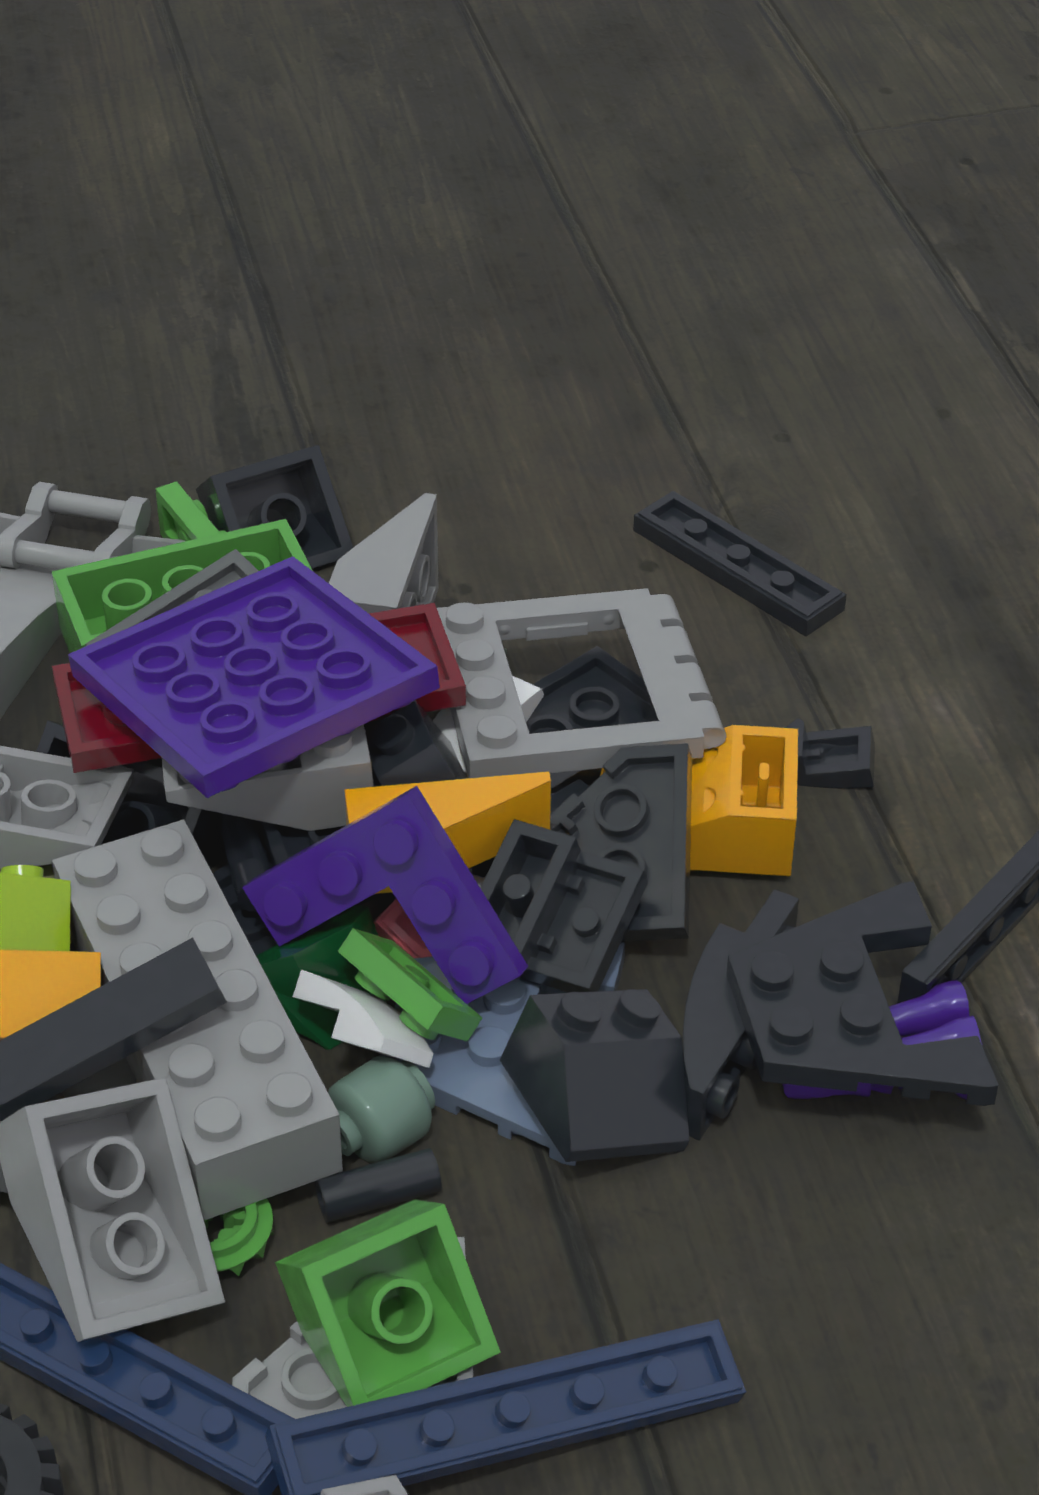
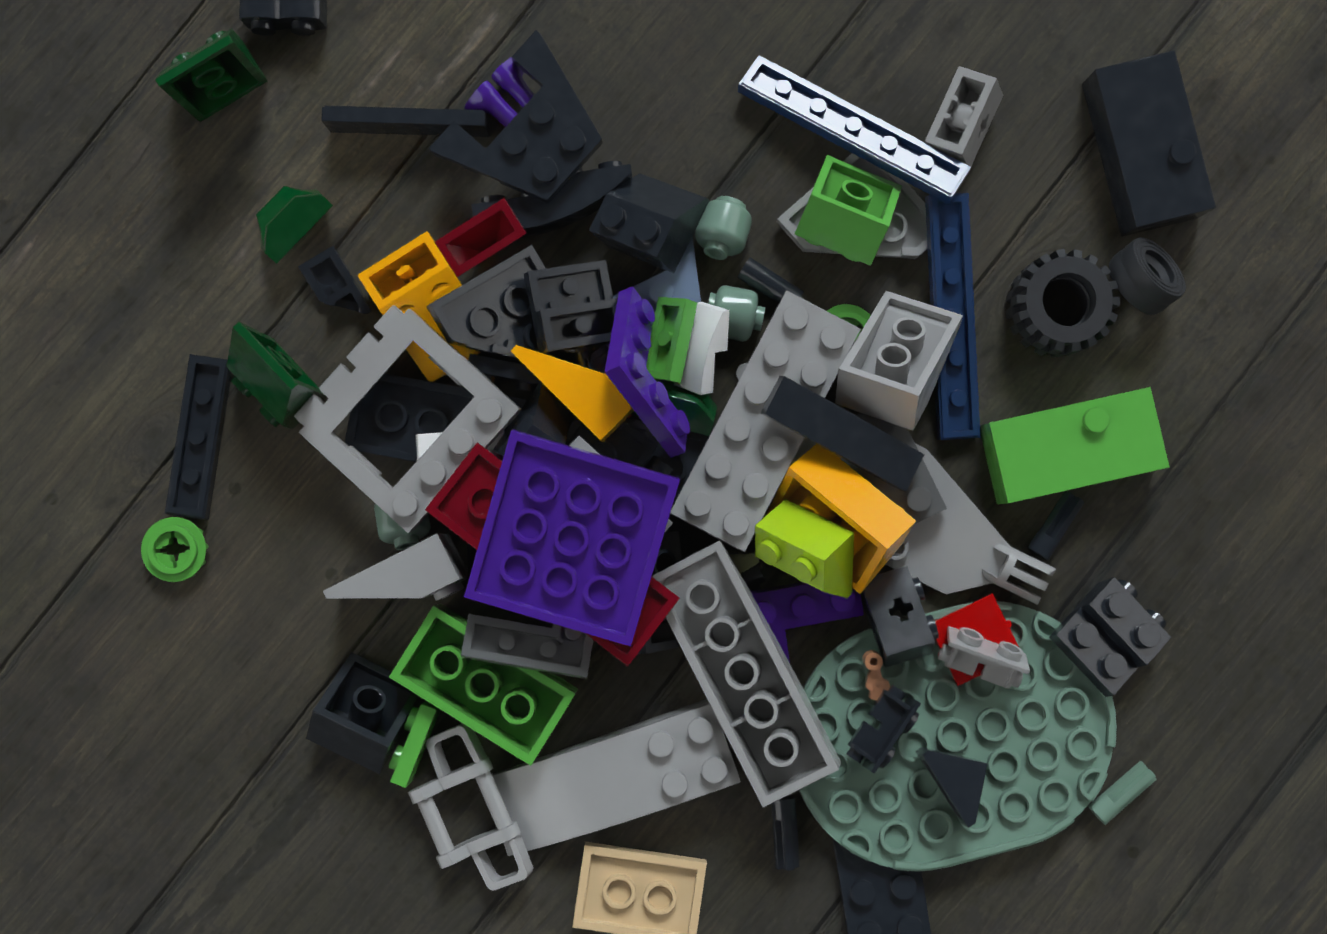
camera: 125 degrees left, 45 degrees up
none -> bright green gear [141,517,209,582]
none -> dark green slope [227,322,327,429]
none -> dark green slope [256,186,333,264]
none -> dark red slope [435,198,526,277]
none -> sand green head [694,196,752,260]

